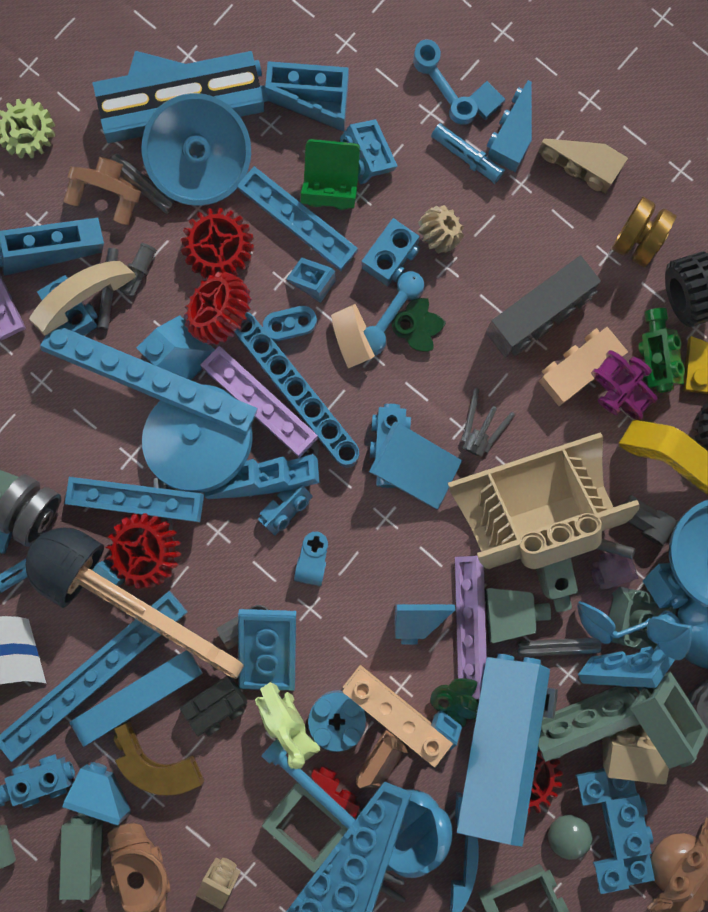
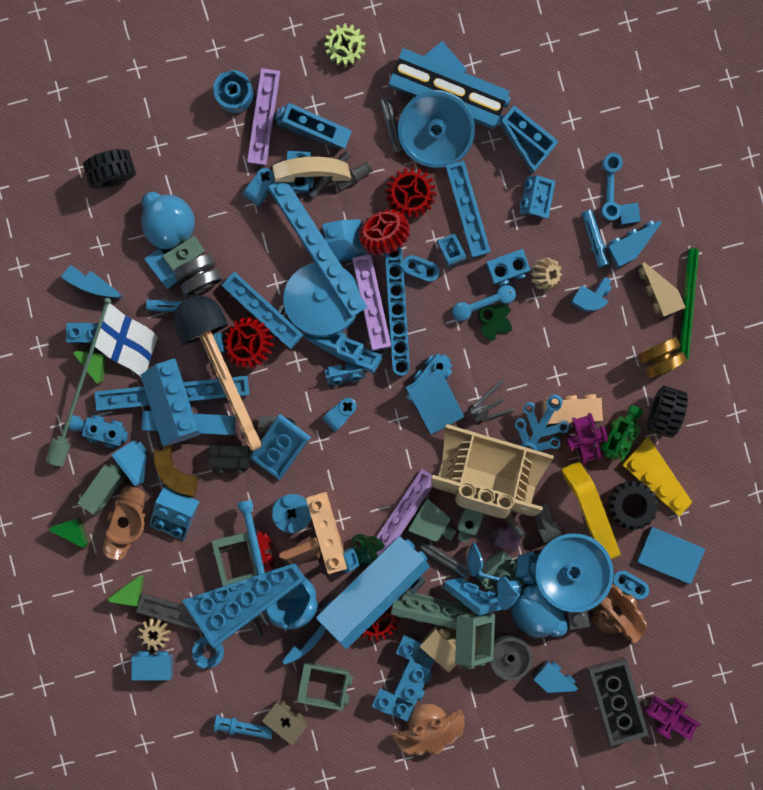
camera: 35 degrees right, 5 degrees up
nougat connector [63,157,141,225] -> none
tan slope [196,858,241,909] -> none
yellowish green animal [255,682,320,769] -> none
green bracket [300,139,360,210] -> none
light nougat slope [331,304,375,368] -> none
dark azure slope [395,604,455,644] -> none
dark grey brick [486,255,601,358] -> none
sand green hair [548,815,593,860] -> none
none -> dark azure slope [141,358,200,447]
none -> dark azure slope [149,486,200,540]
none -> dark azure piece [243,168,275,206]
none -> dark azure plant [515,394,570,451]
none -> dark azure brick [570,277,612,312]
none -> green axle [678,248,699,361]

